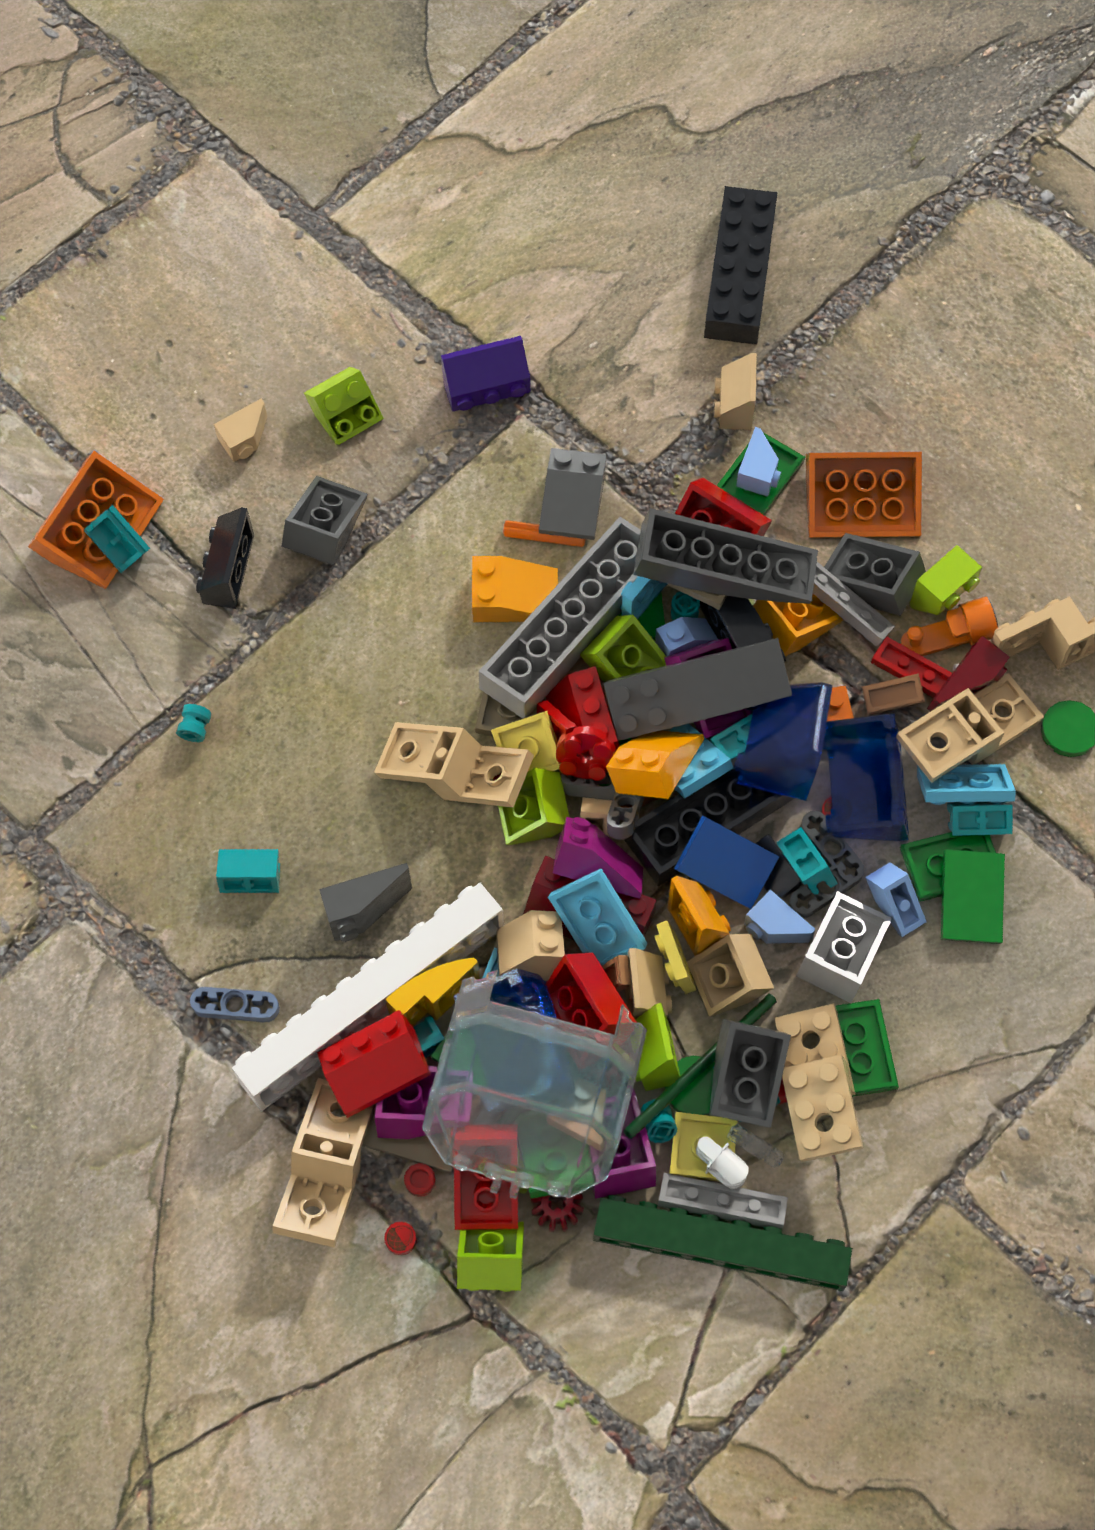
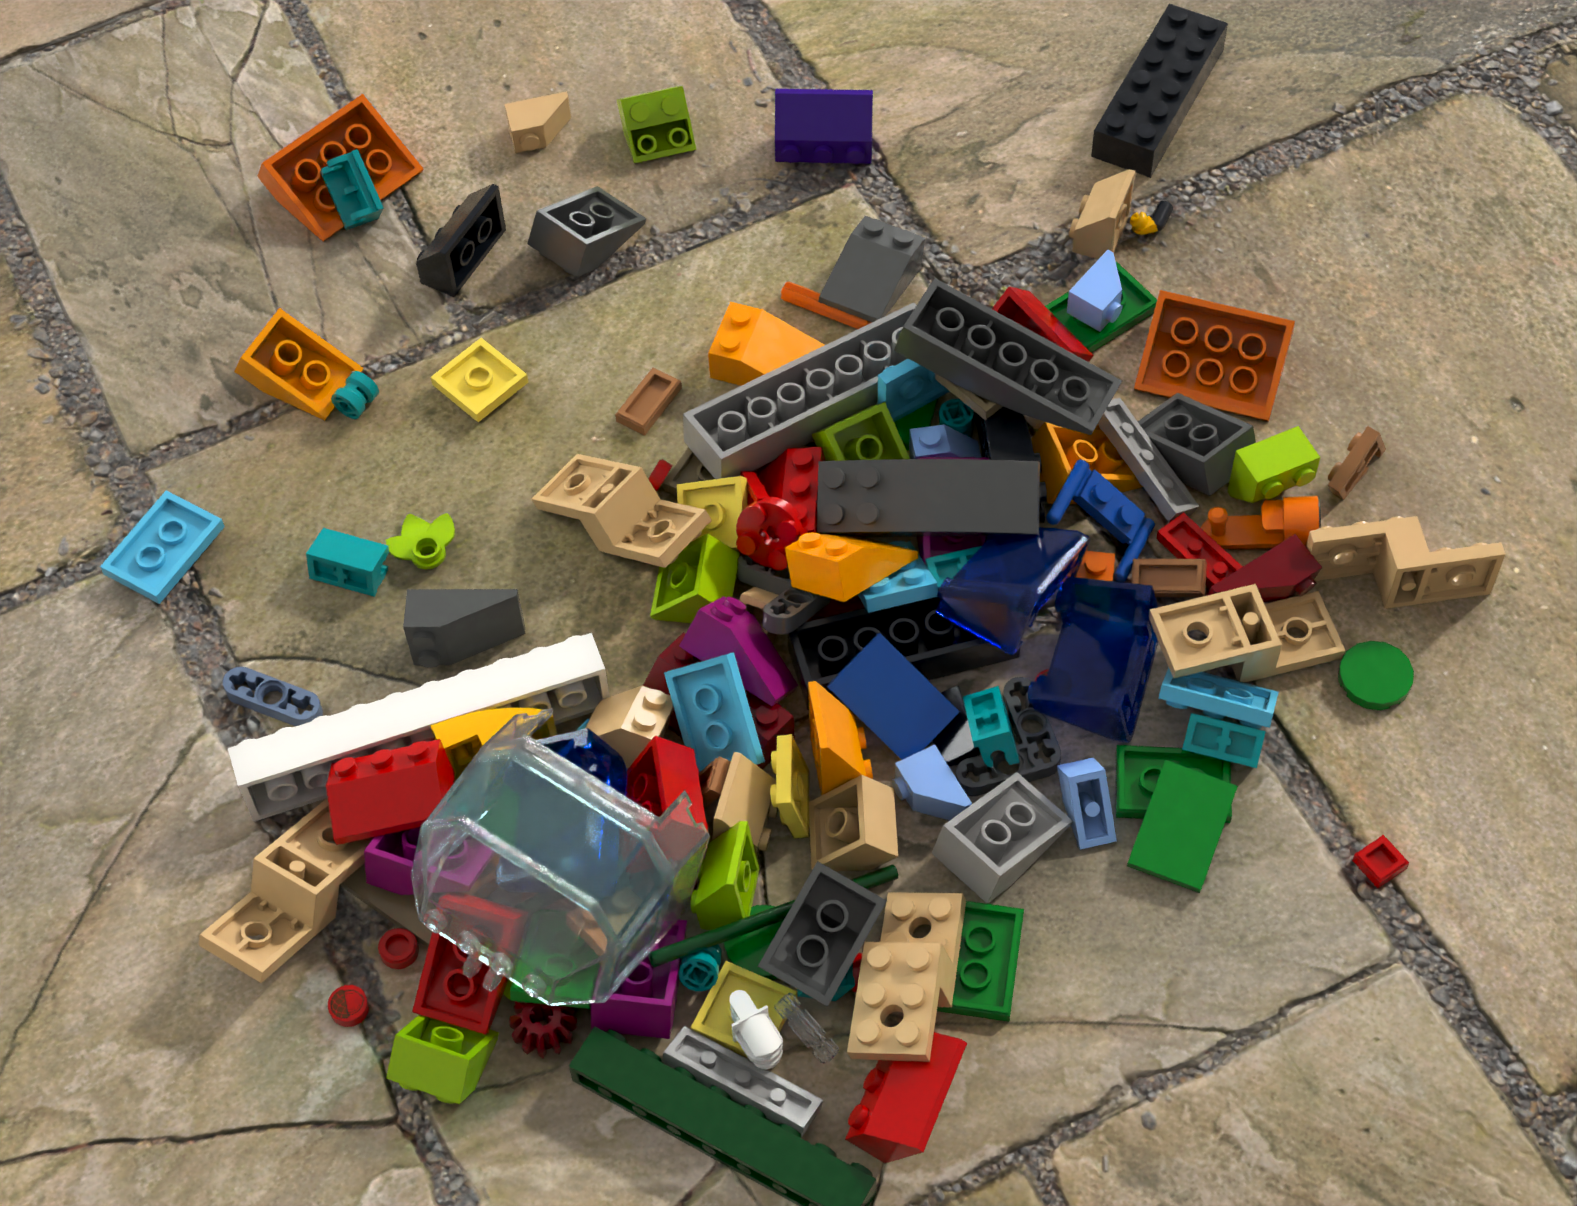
camera: 20 degrees right, 10 degrees down
none -> medium azure plate [100,490,225,604]
none -> light orange slope [234,308,364,421]
none -> lime plate [385,513,455,569]
none -> light yellow plate [431,338,528,422]
none -> medium nougat tile [615,367,682,435]
none -> red tile [648,459,673,492]
none -> red slope [845,1032,967,1163]
none -> blue plate [1046,460,1155,583]
none -> arm [1130,201,1173,235]
none -> medium nougat wing [1328,426,1386,500]

